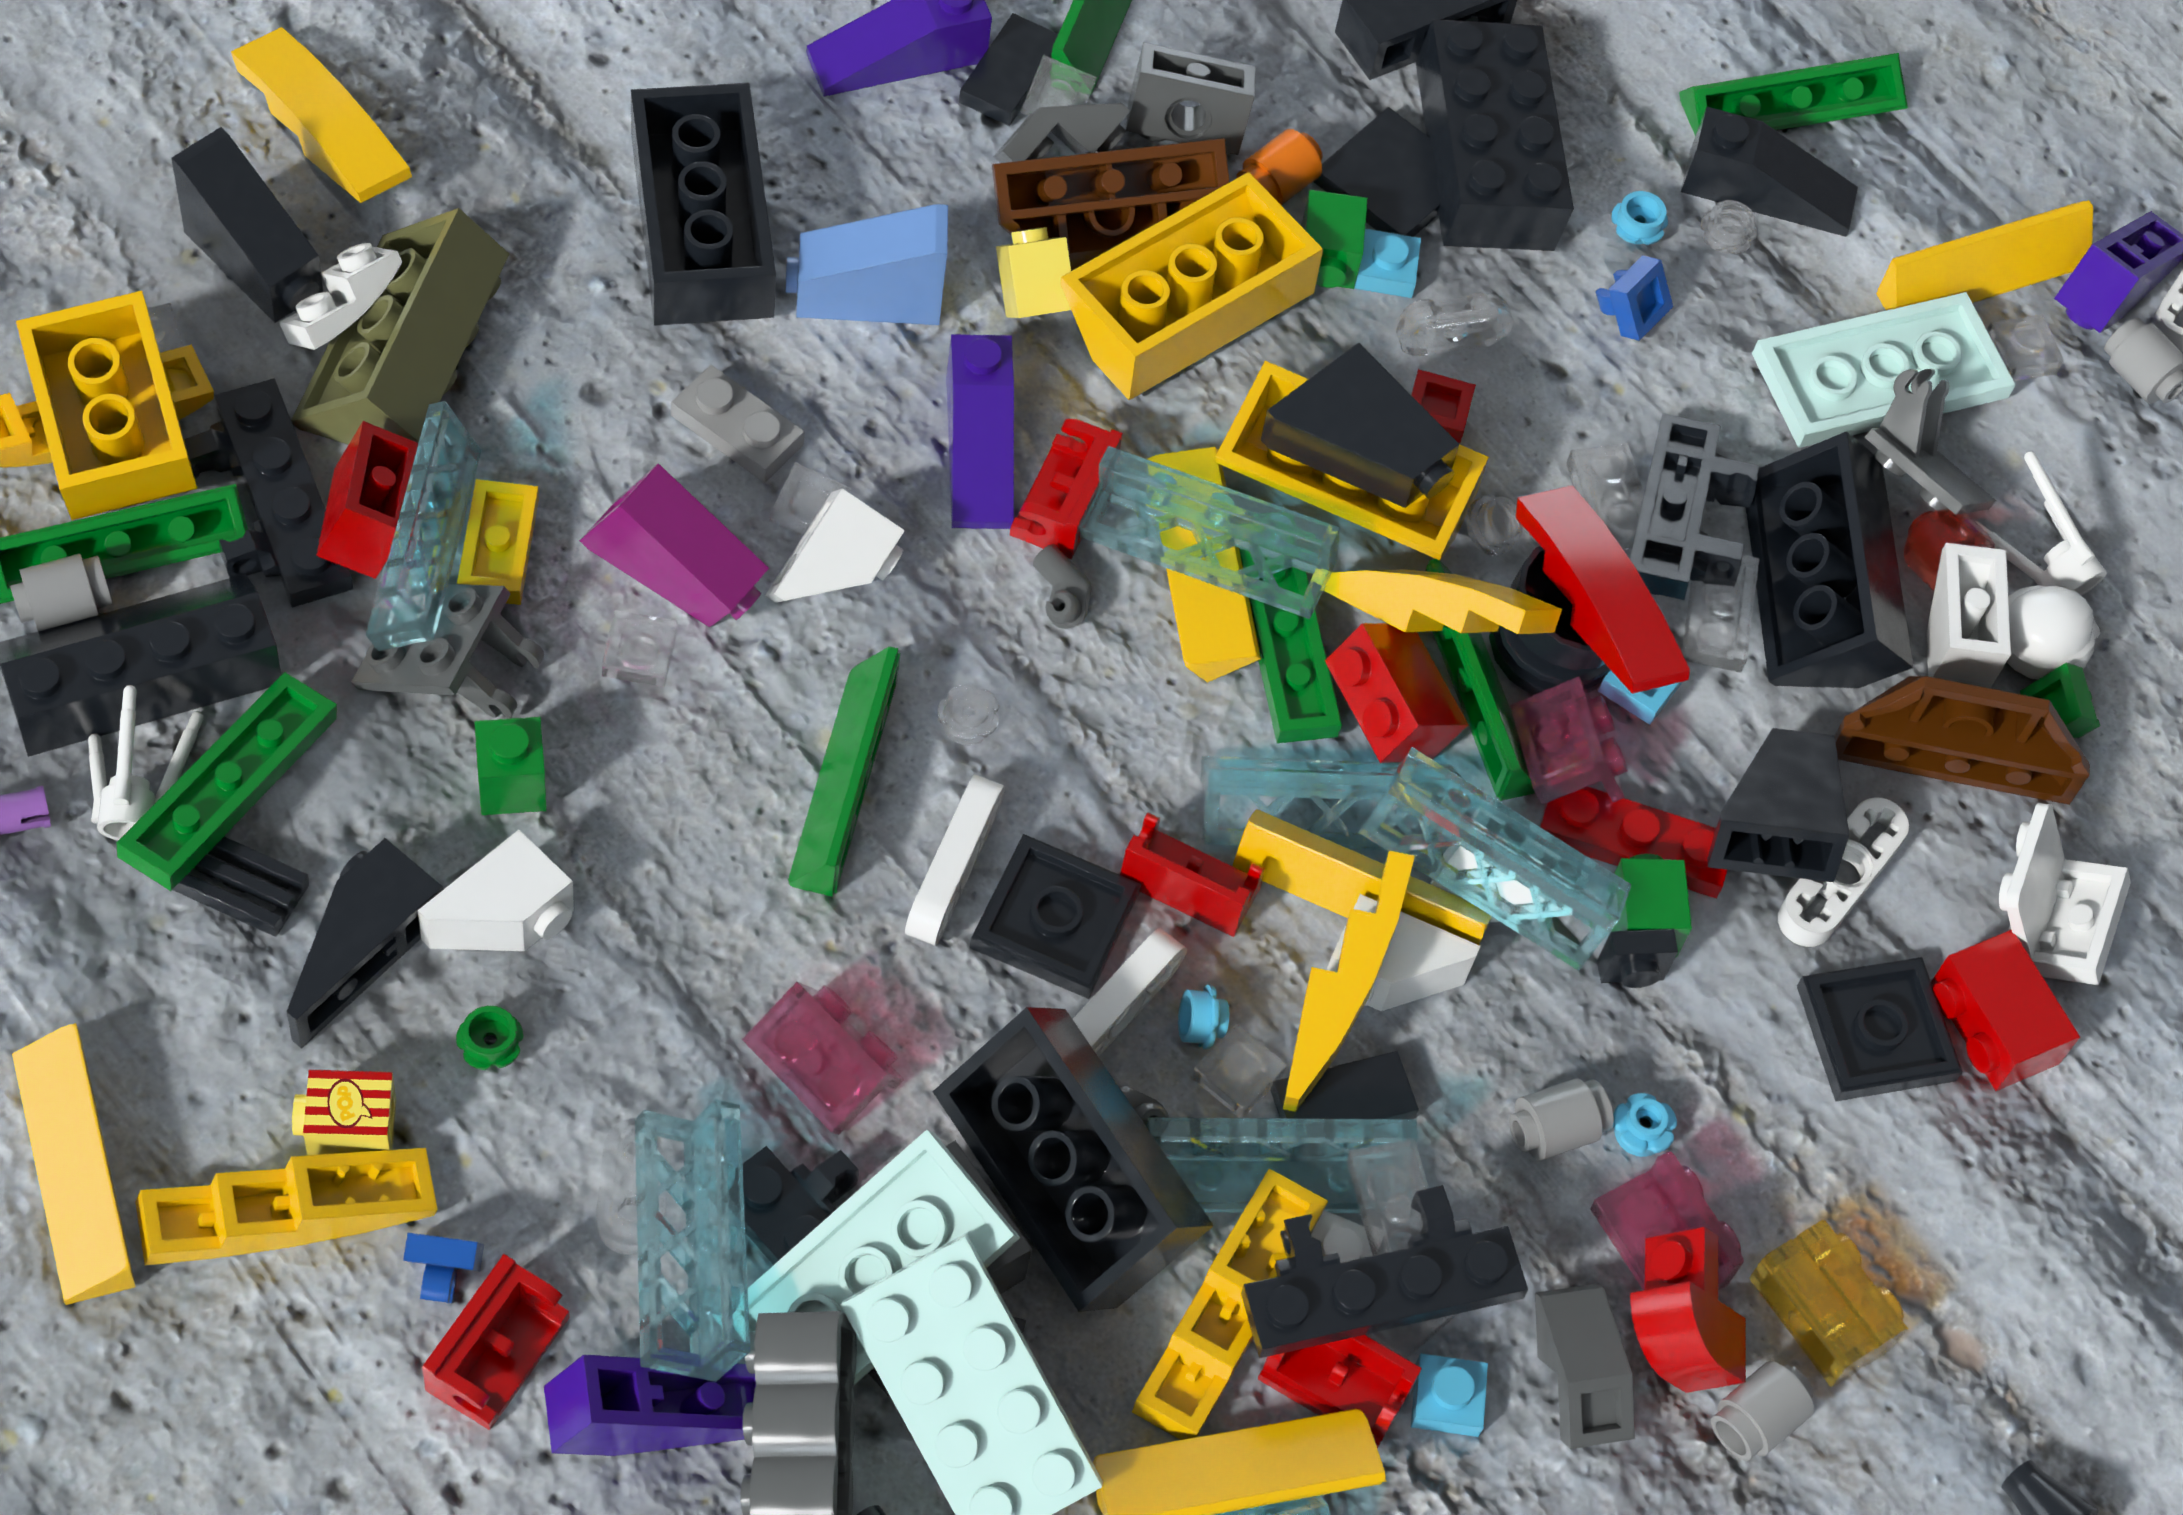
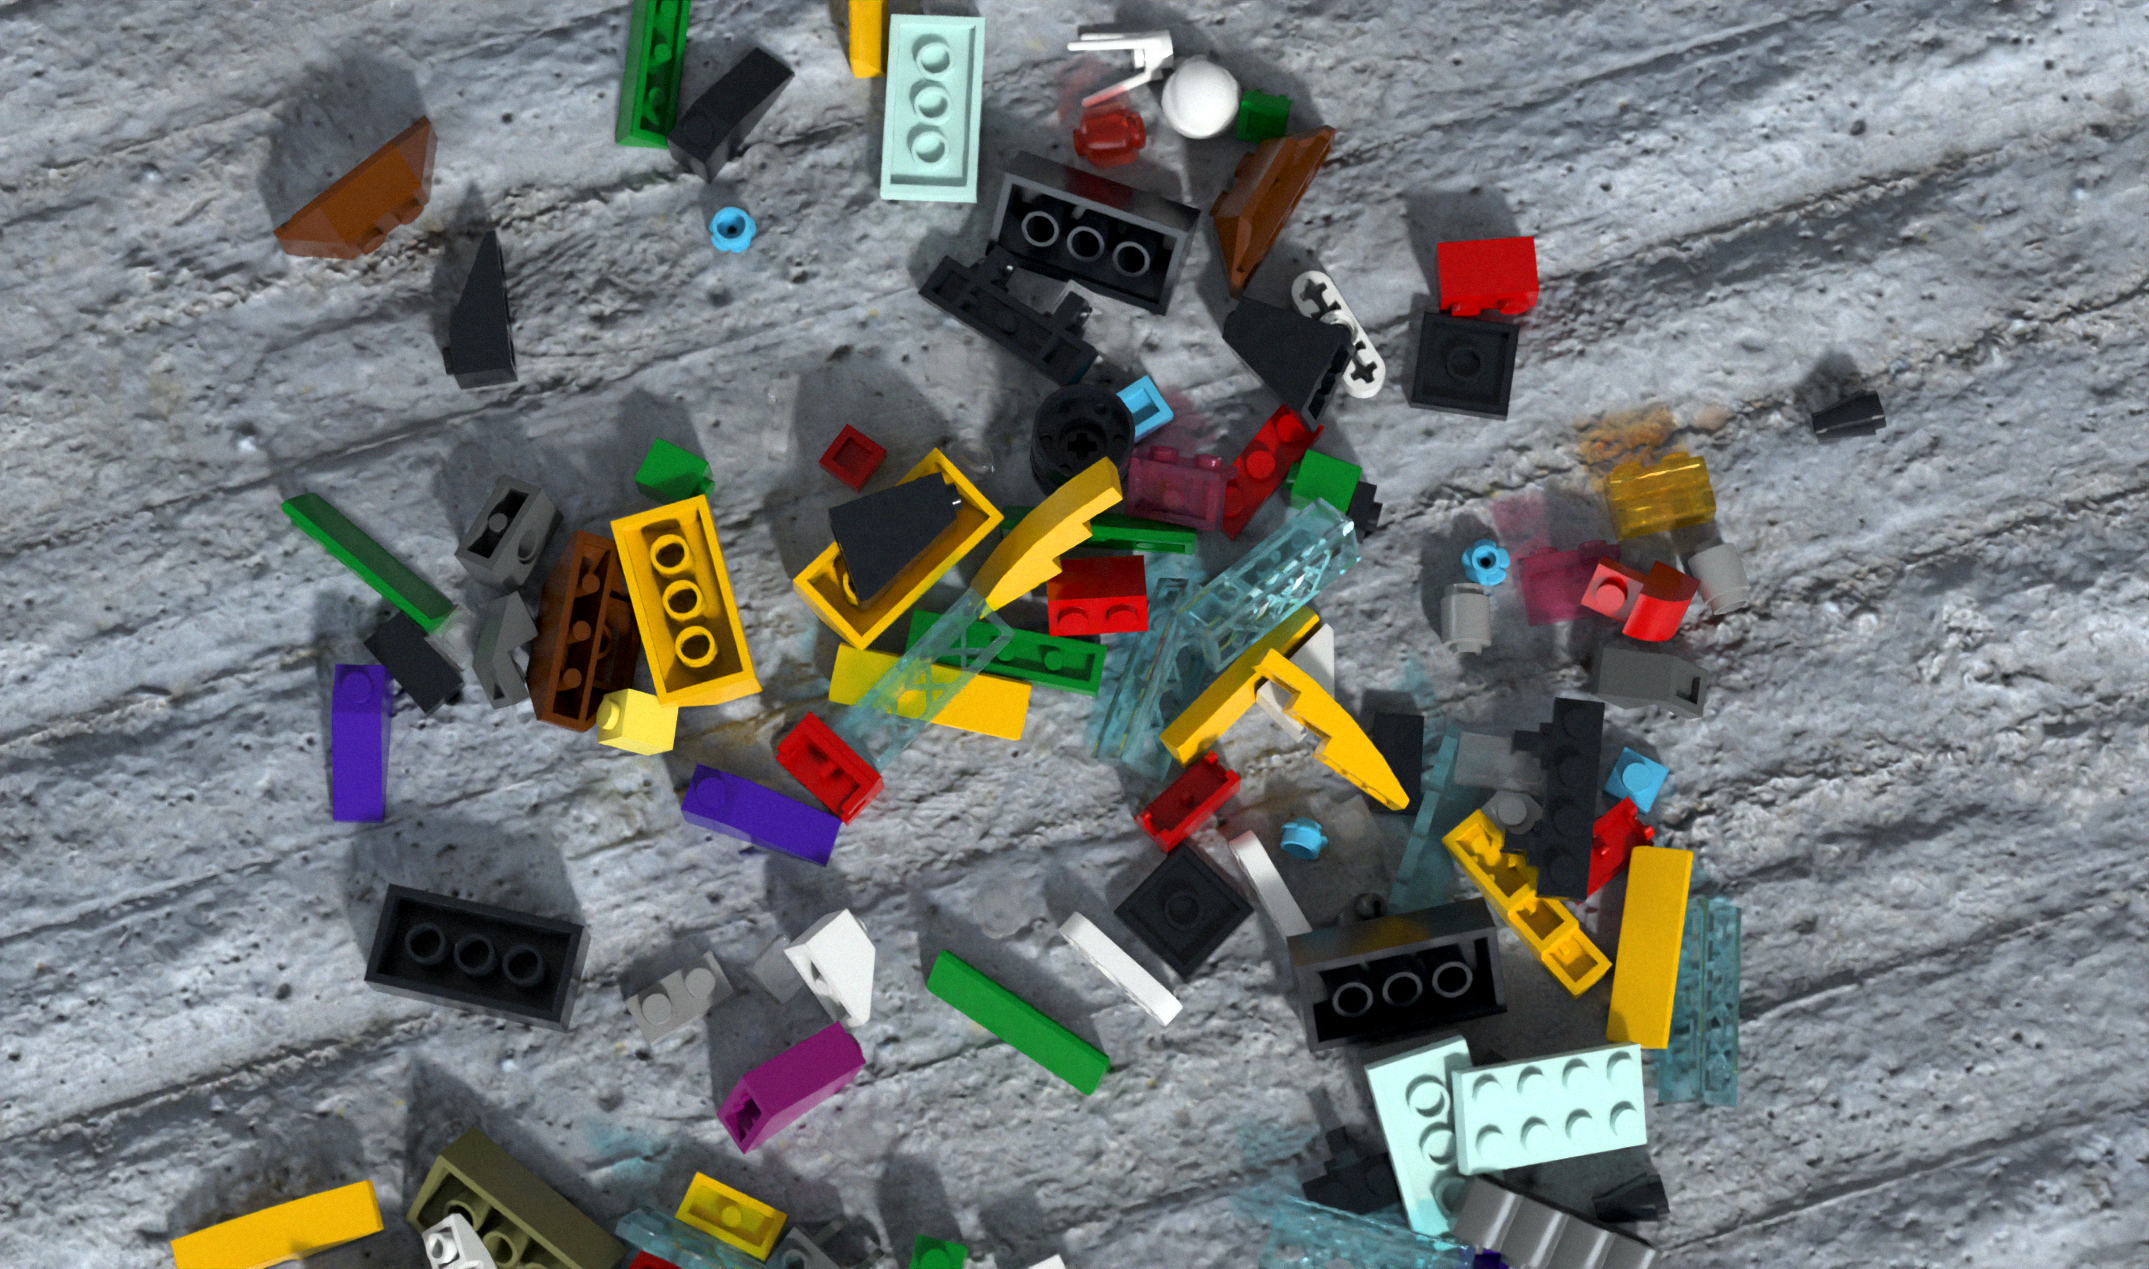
camera: 55 degrees left, 15 degrees up
clear pink bracket [742,982,904,1135] -> none
medium blue slope [785,204,948,325] -> none
dark grey arm [1033,544,1092,629] -> none
orange brick [1236,129,1323,206] -> none
black tile [1313,107,1440,237] -> none
medium azure plate [1354,229,1421,298] -> none
black brick [1416,19,1574,251] -> none
red slope [1516,485,1690,694] -> none
blue tile [1595,255,1674,341] -> none
dark grey plate [1864,369,1997,515] -> none
white slope [1926,543,2011,688] -> none
white bracket [1999,803,2131,985] -> none

